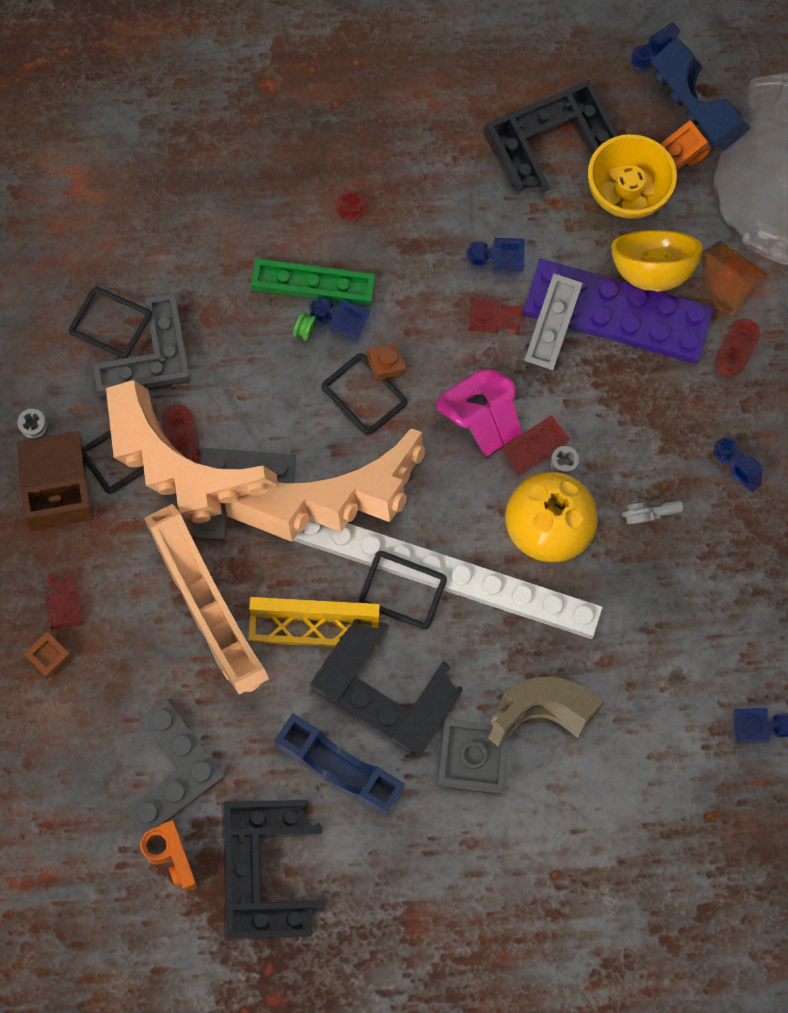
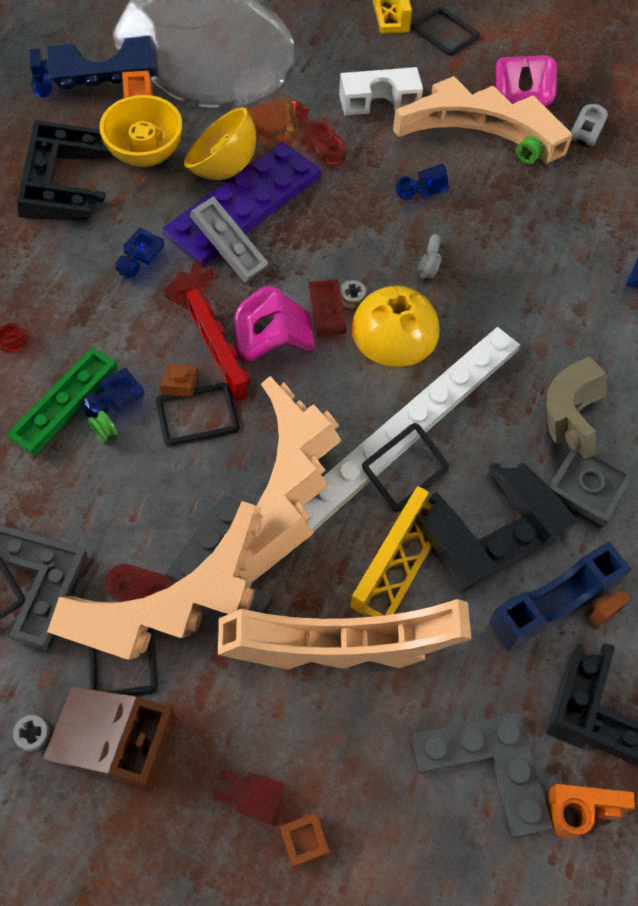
camera: 60 degrees left, 10 degrees down
none -> red plate [186,289,250,402]
none -> clear red plate [285,98,310,122]
none -> dark orange plate [587,588,632,630]

